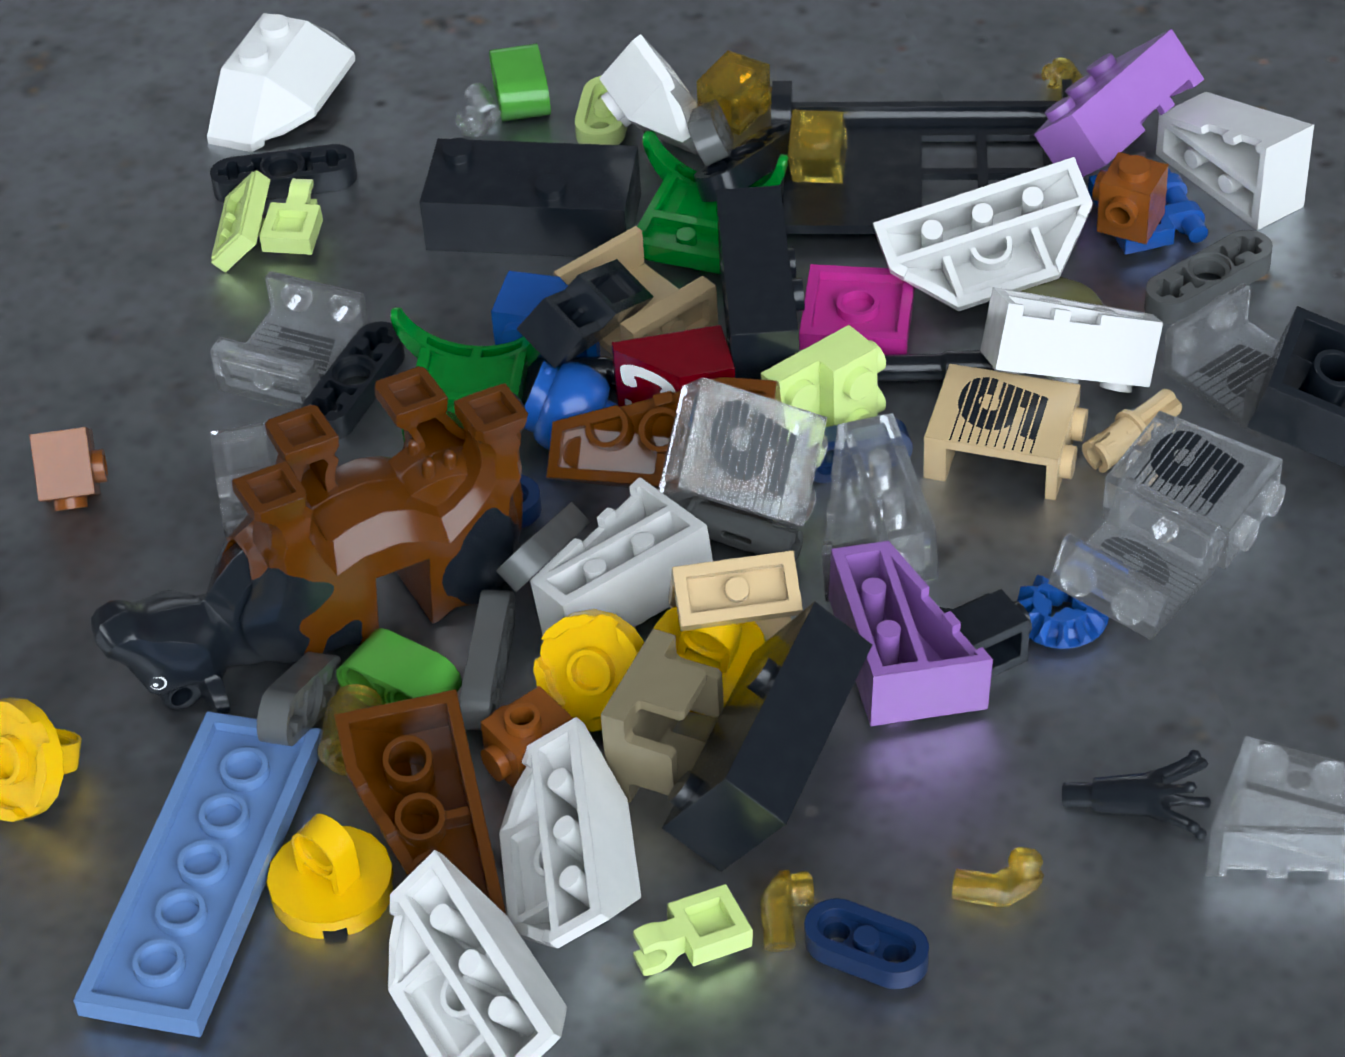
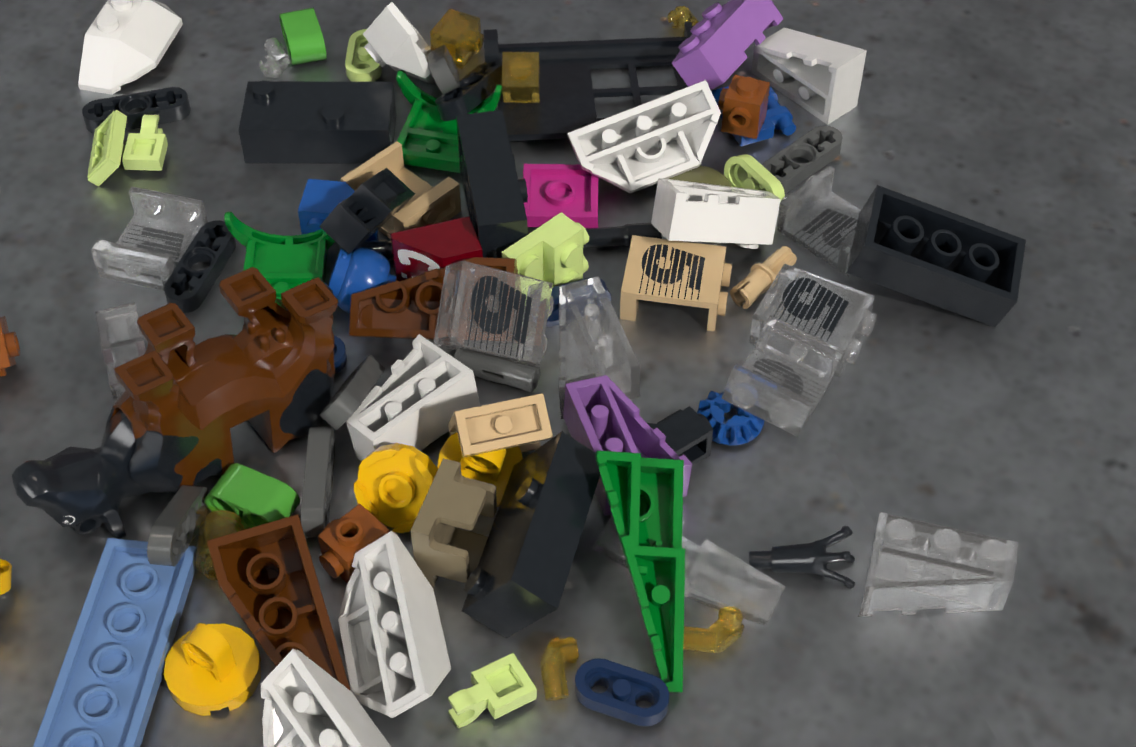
camera: 10 degrees left, 5 degrees up
none -> clear slope [592,515,785,626]
none -> green wedge [596,450,685,694]
none -> yellowish green plate [724,154,785,212]

